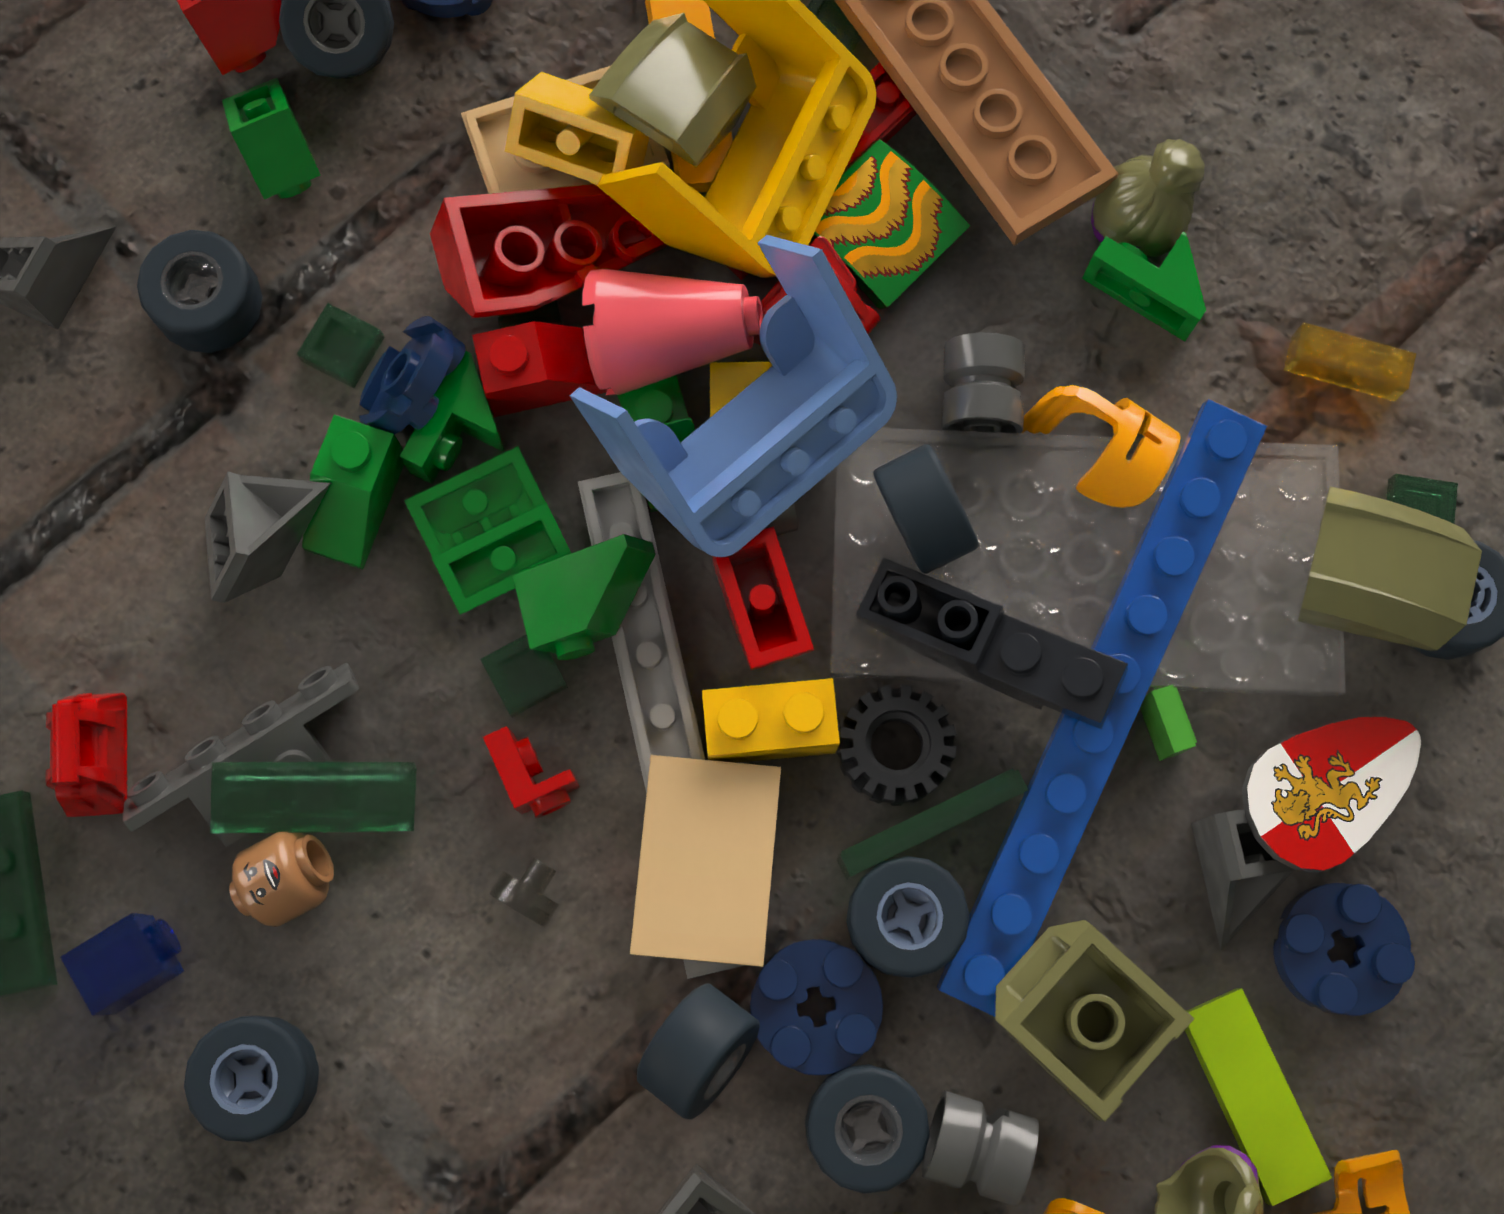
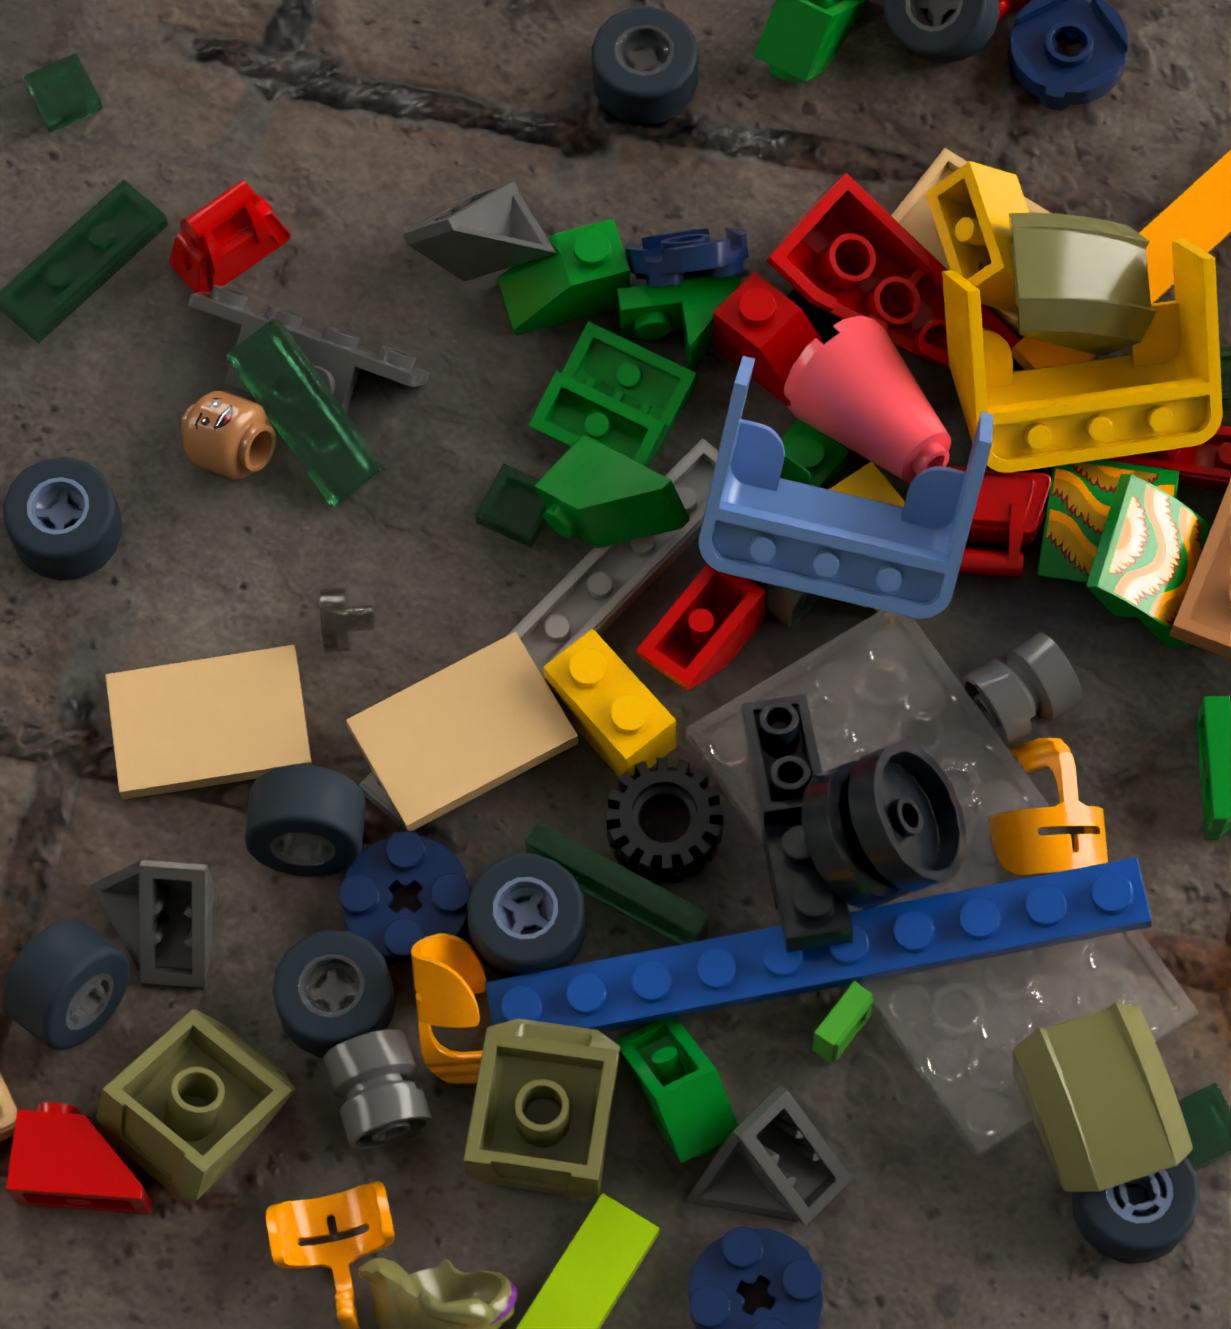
camera: 60 degrees right, 10 degrees down
clear blue brick [60,913,184,1016] -> none
clear green tile [297,303,385,388] -> none
red bracket [483,726,580,818] -> none
black wheel [873,444,979,574] -> none
shield [1242,717,1421,873] -> none
none -> tan tile [105,645,313,800]
none -> light orange helmet [411,933,487,1084]
none -> green slope [614,1018,739,1163]
none -> black wheel [801,741,967,910]
none -> slope [1086,474,1211,648]

